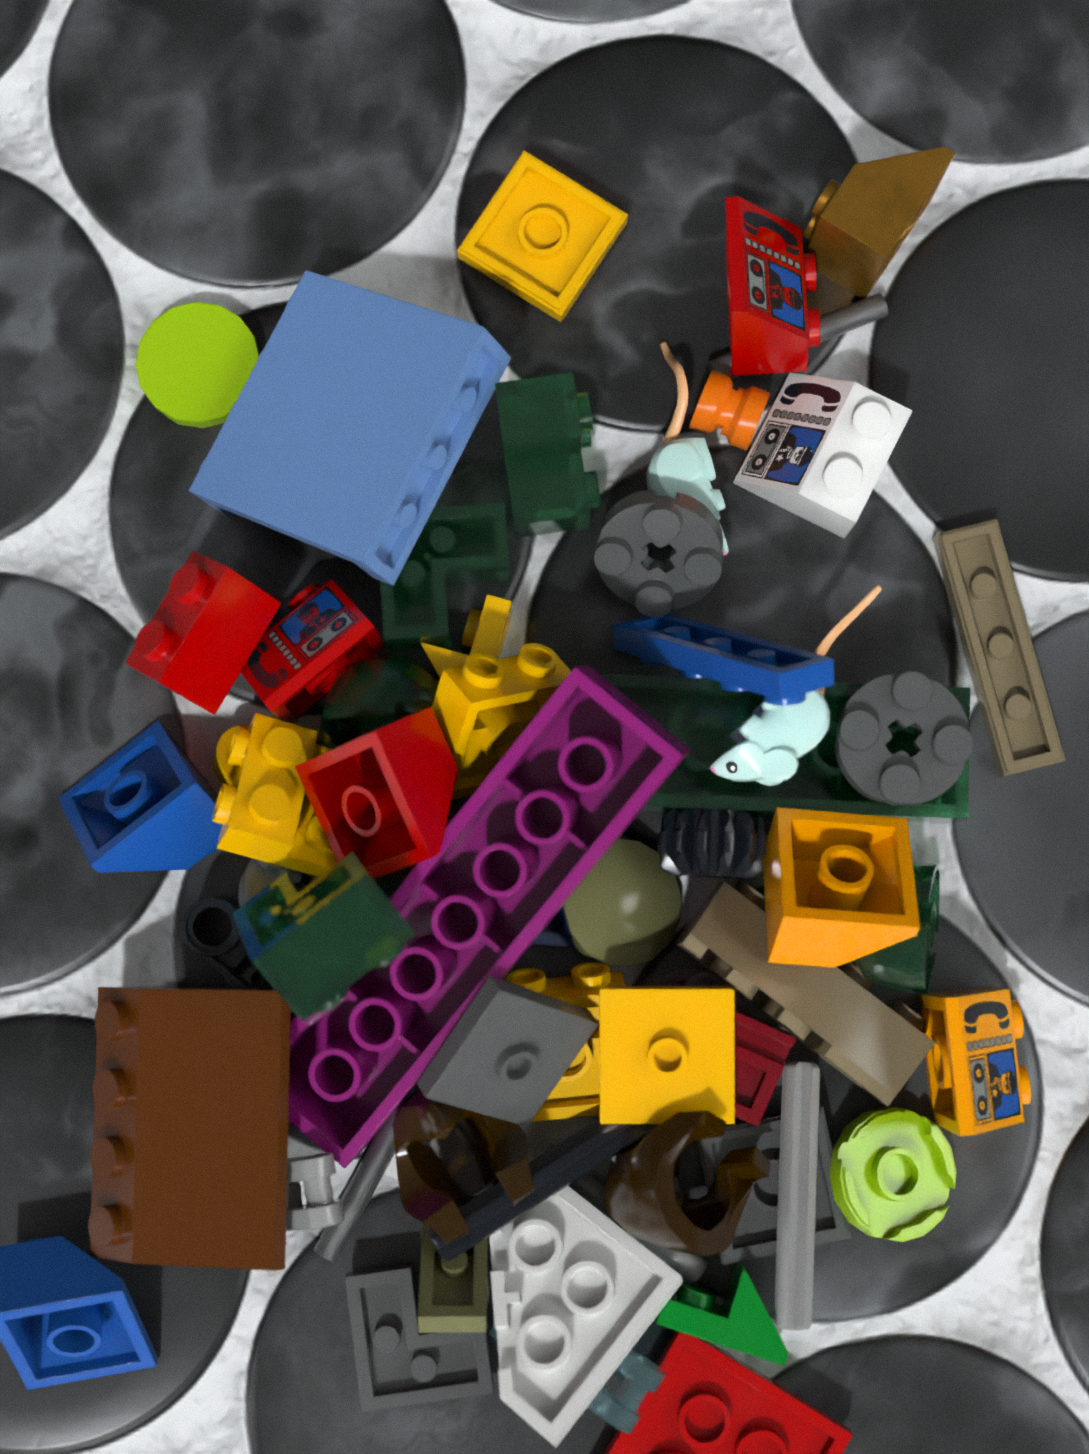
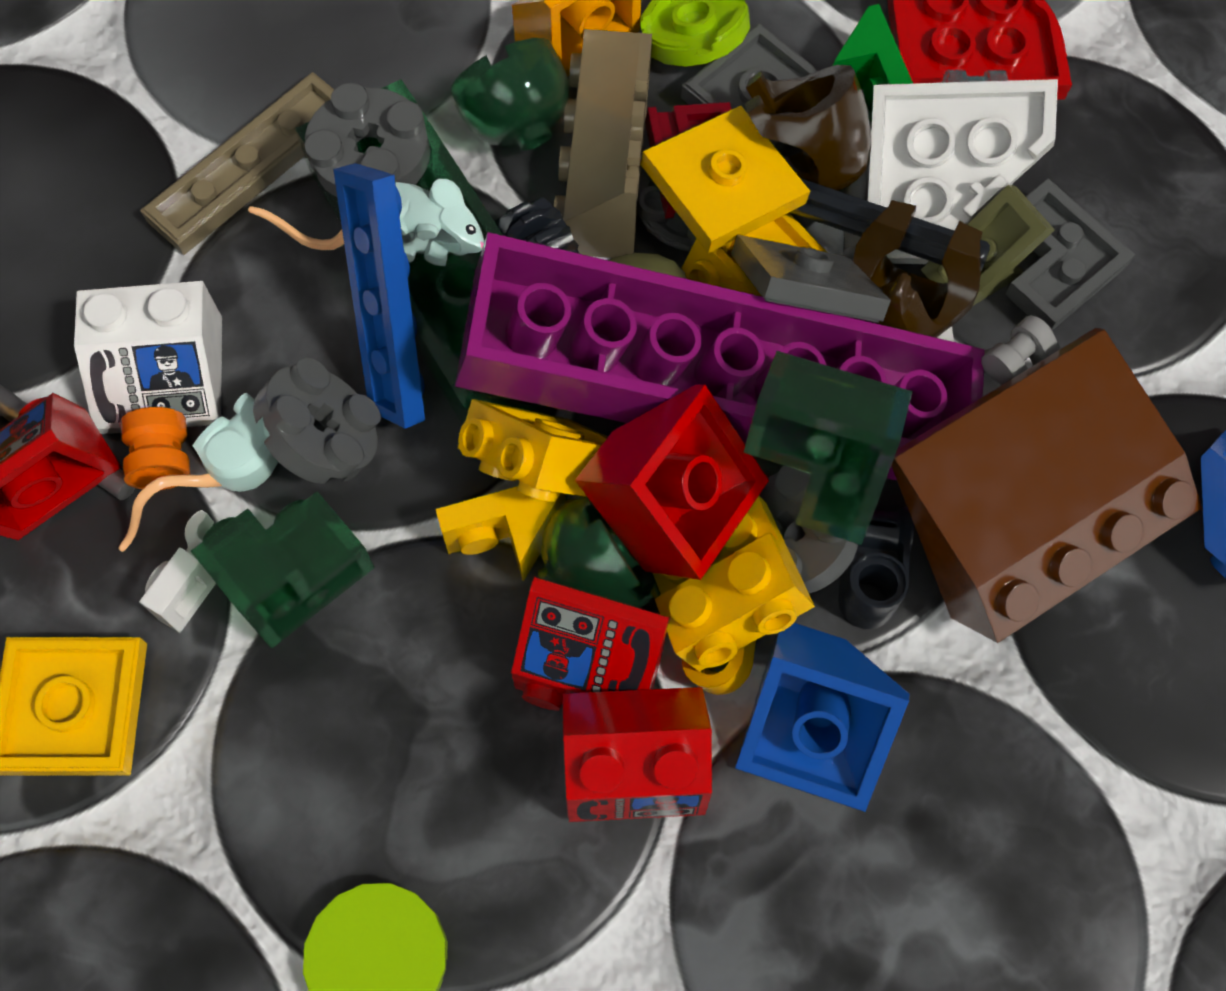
camera: 125 degrees left, 15 degrees down
medium blue panel [189,270,511,586] -> none
clear green brick [380,503,511,651] -> none
light orange slope [763,807,920,968] -> none
light grey axle [774,1061,820,1331] -> none
none -> white plate [139,510,241,633]

